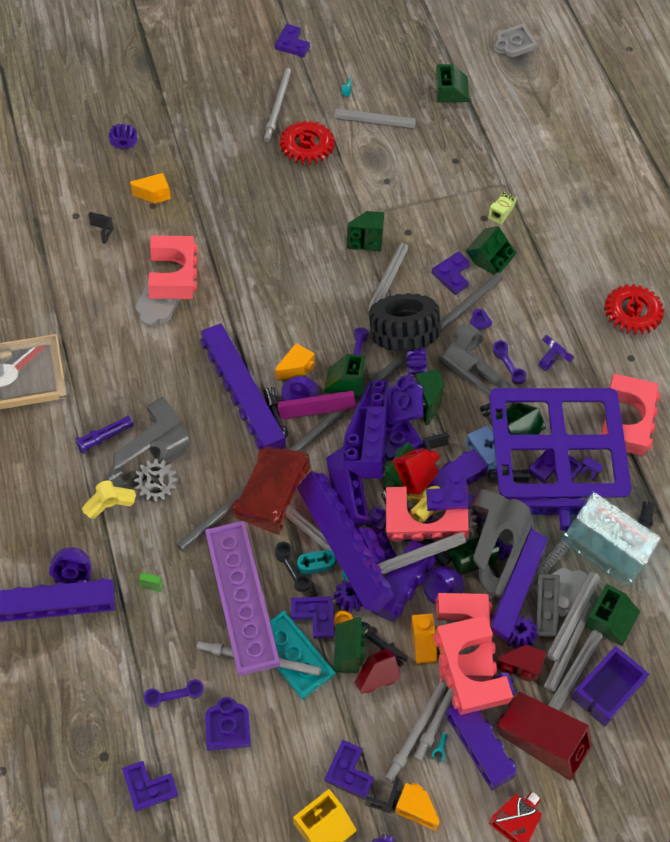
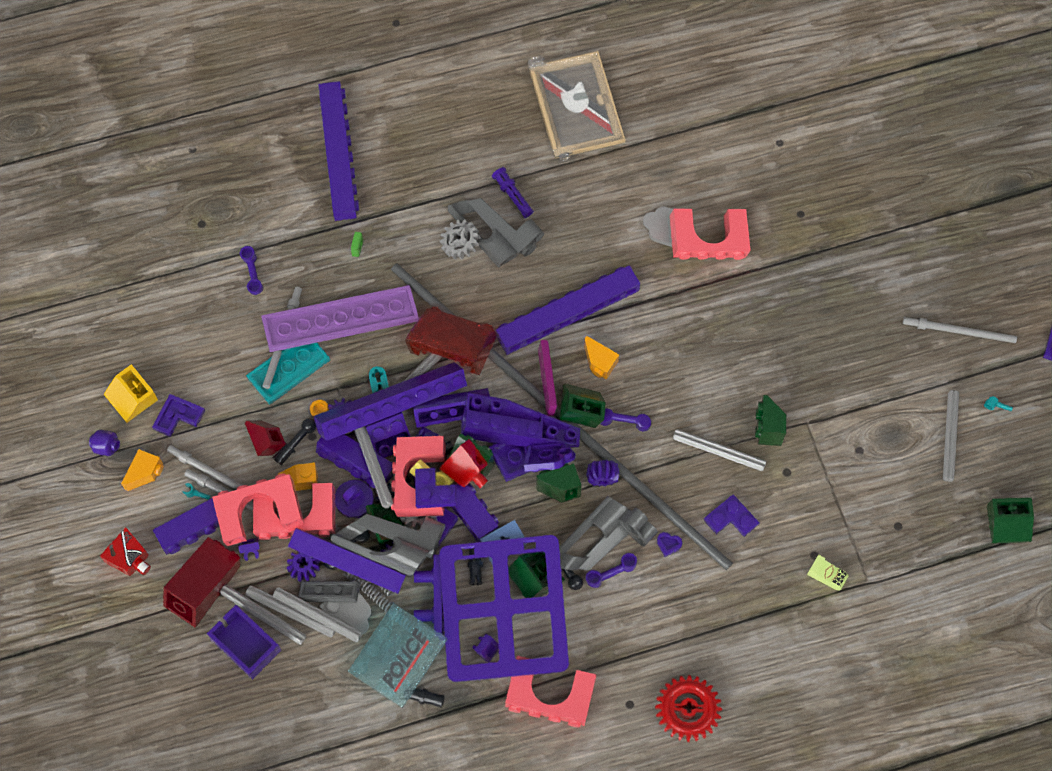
camera: 90 degrees right, 10 degrees up
dark purple cylinder [49,547,91,584] -> none
light yellow piece [82,481,136,519] -> none
black bracket [88,212,114,244] -> none
dark purple gear [109,123,138,150] -> none
dark purple plate [122,761,178,812] -> none
light orange slope [130,173,171,204] -> none
dark purple plate [205,697,251,751] -> none
black pin [263,387,289,439] -> none
black bar [275,542,311,592] -> none
red gear [279,120,335,166] -> none
dark purple tile [281,376,319,401] -> none
dark purple plate [291,596,334,639] -> none
dark green slope [334,617,366,673] -> none
black bracket [365,778,401,813] -> none
black tyre [369,293,441,352] -> none
black bracket [422,432,449,451] -> none
dark green slope [465,226,517,275] -> none
dark red slope [496,645,546,682] -> none
dark purple plate [529,450,584,483] -> none
dark purple tile [538,335,574,371] -> none
dark green slope [585,584,640,646] -> none

